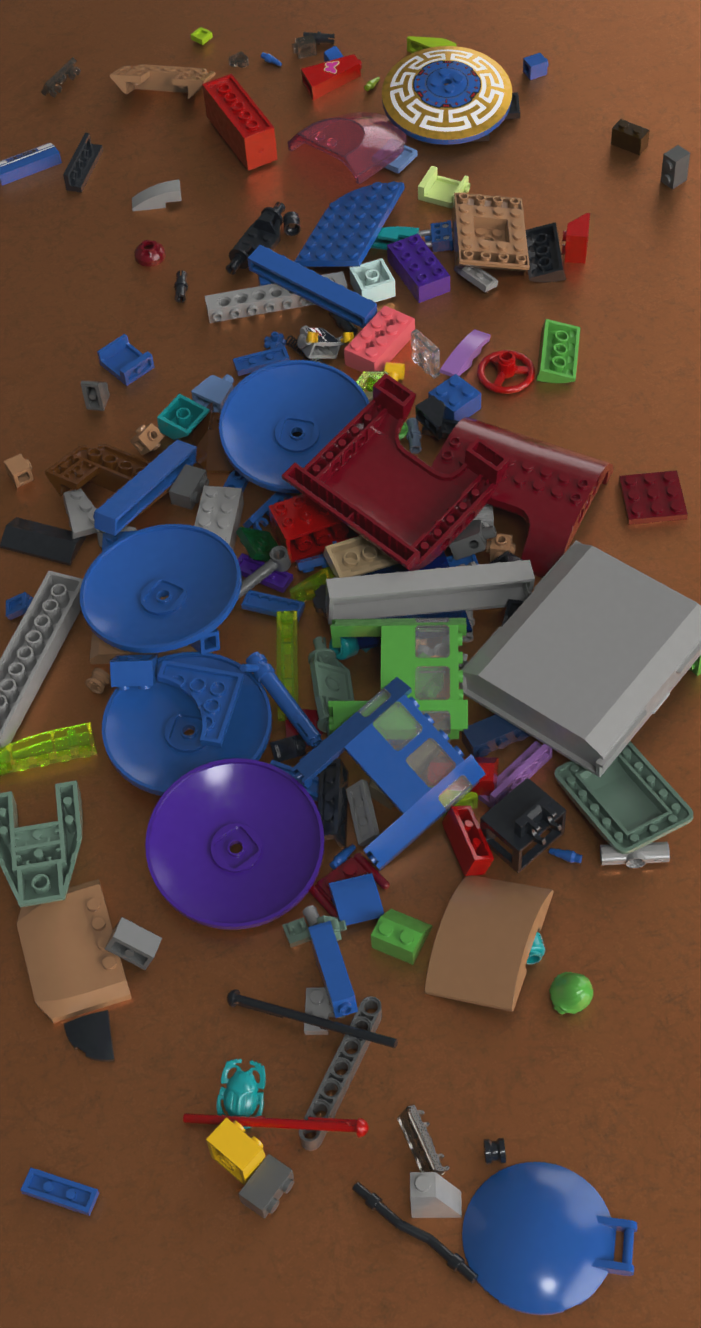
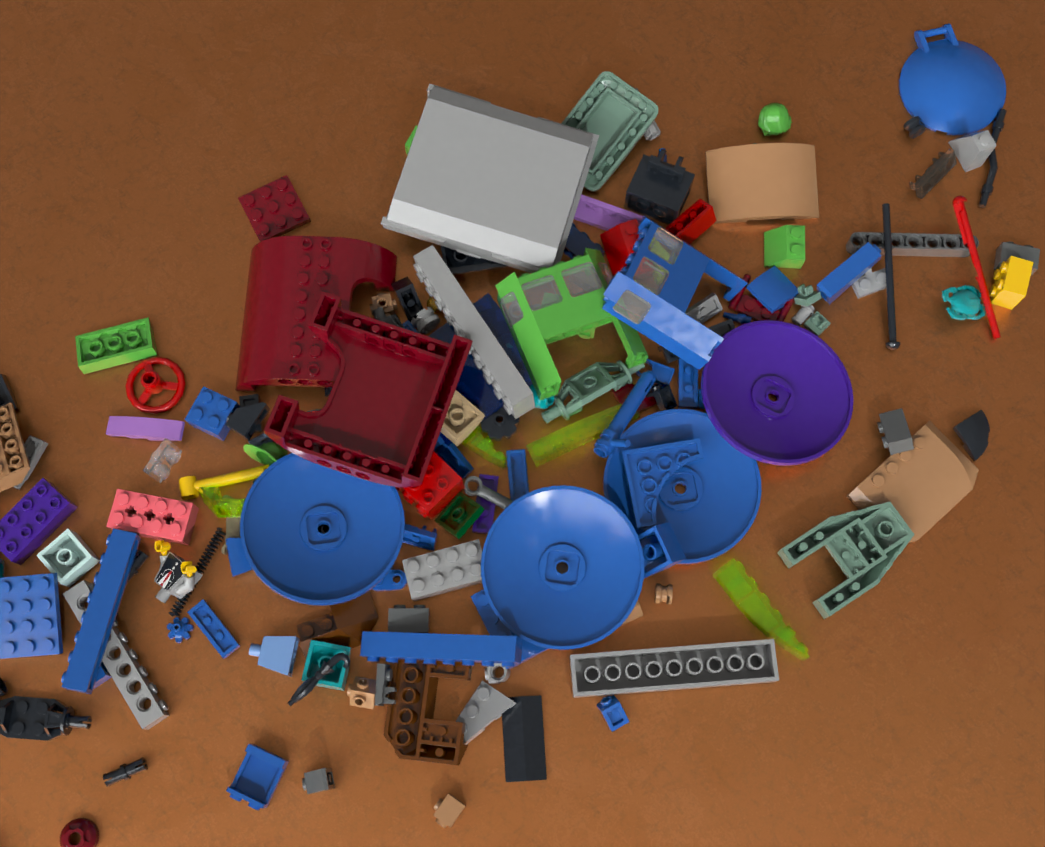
camera: 115 degrees left, 20 degrees up
none -> black piece [288,653,350,706]
none -> dark grey plate [375,663,397,706]

